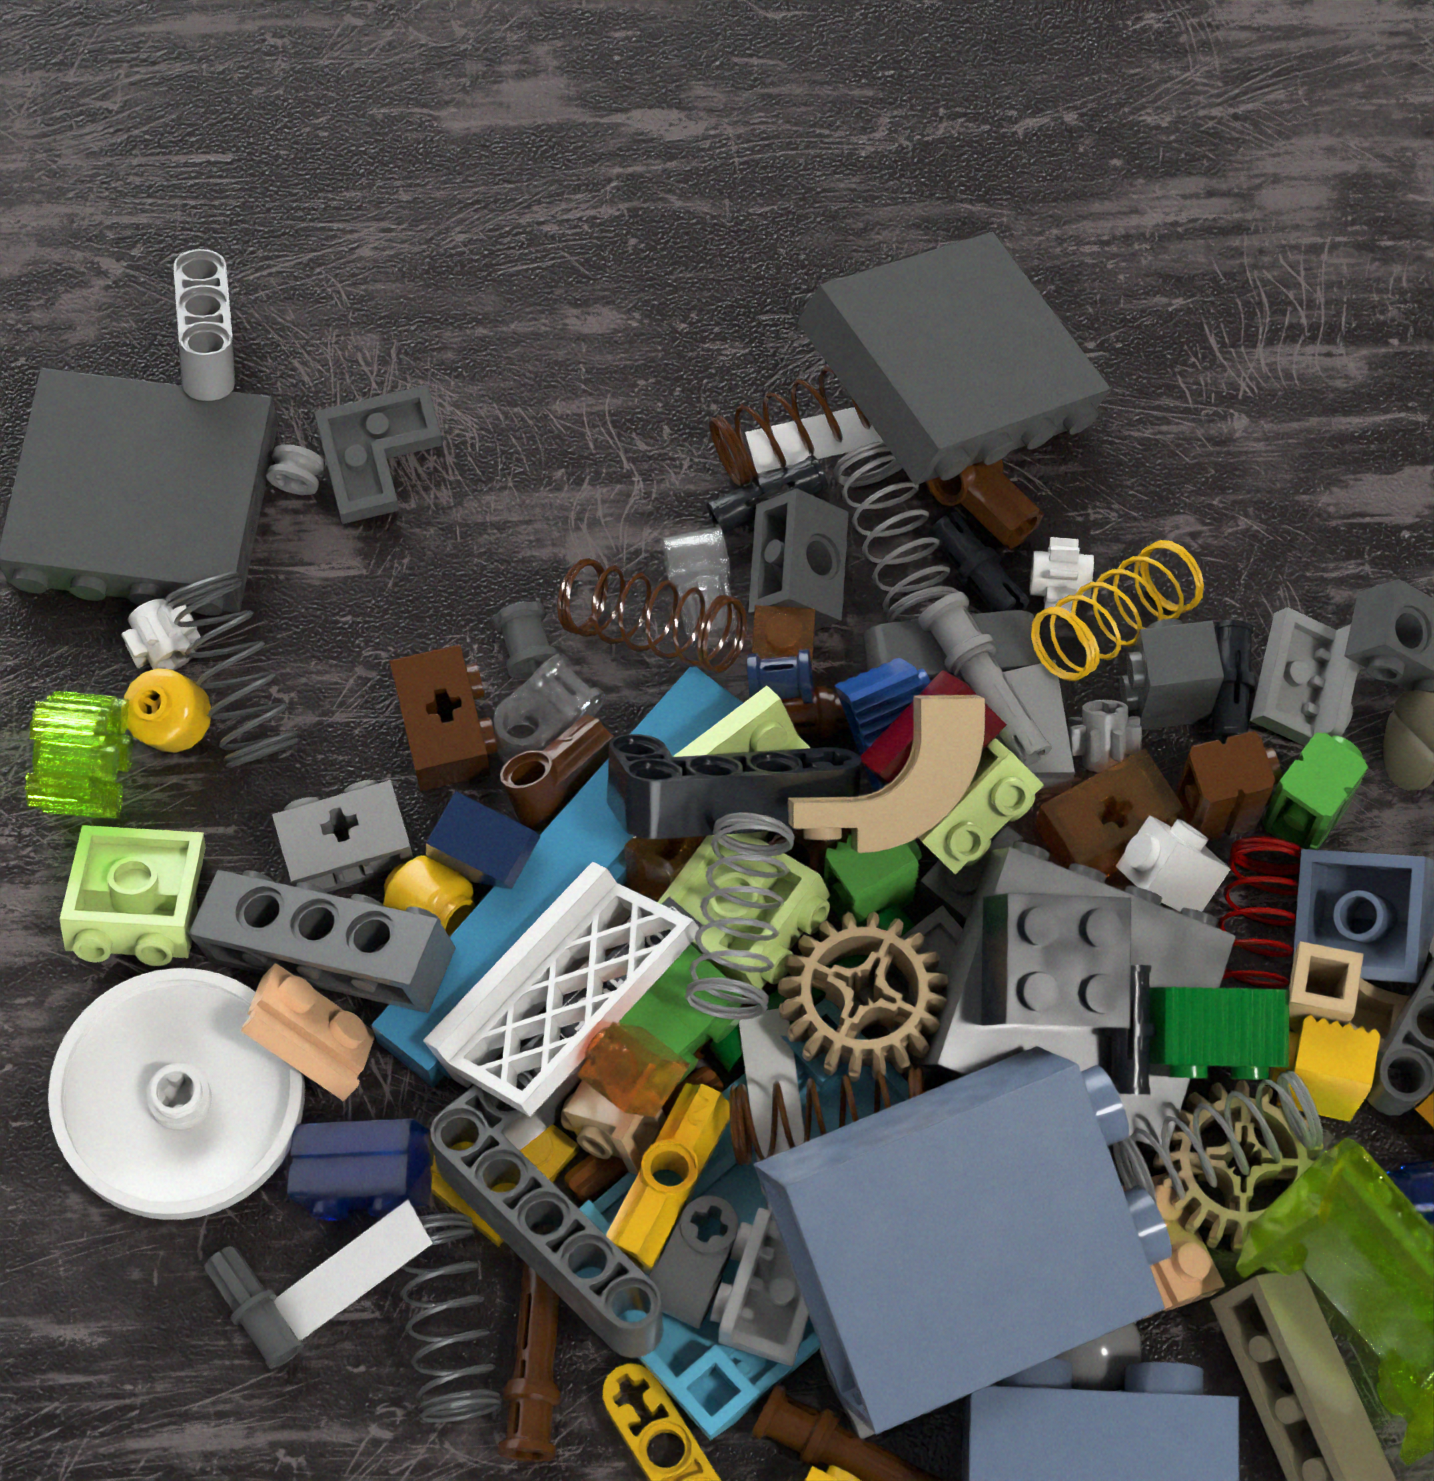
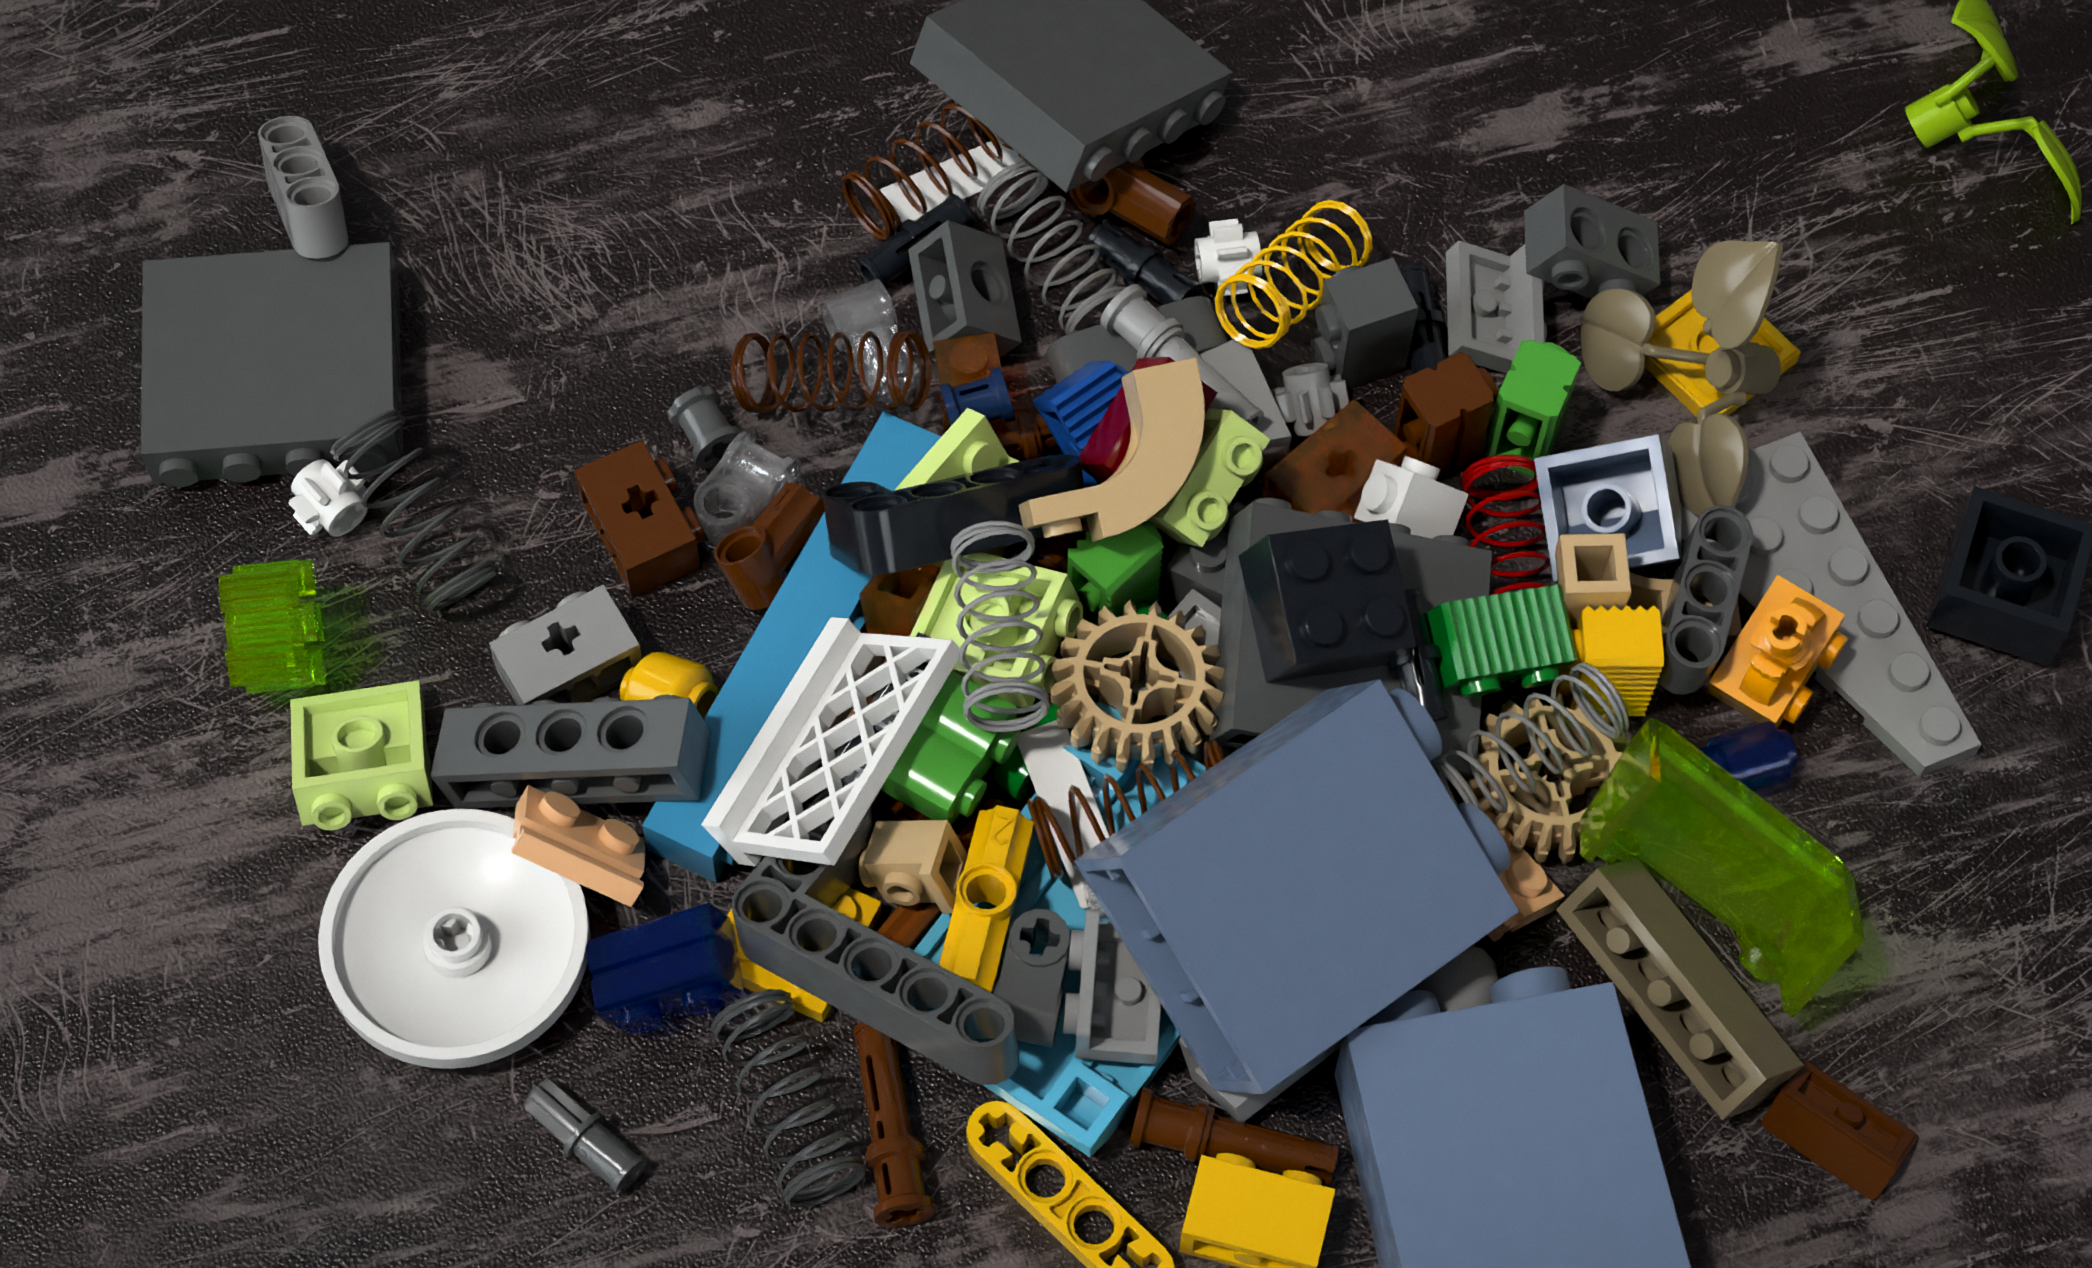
camera: 15 degrees left, 5 degrees down
yellow head [122,668,211,753] -> none
light grey bush [266,444,325,495] -> none
white sticker [274,1200,433,1340] -> none
dark grey plate [314,384,443,524] -> none
dark blue slope [426,791,541,889] -> none
clear orange brick [577,1022,691,1117] -> none

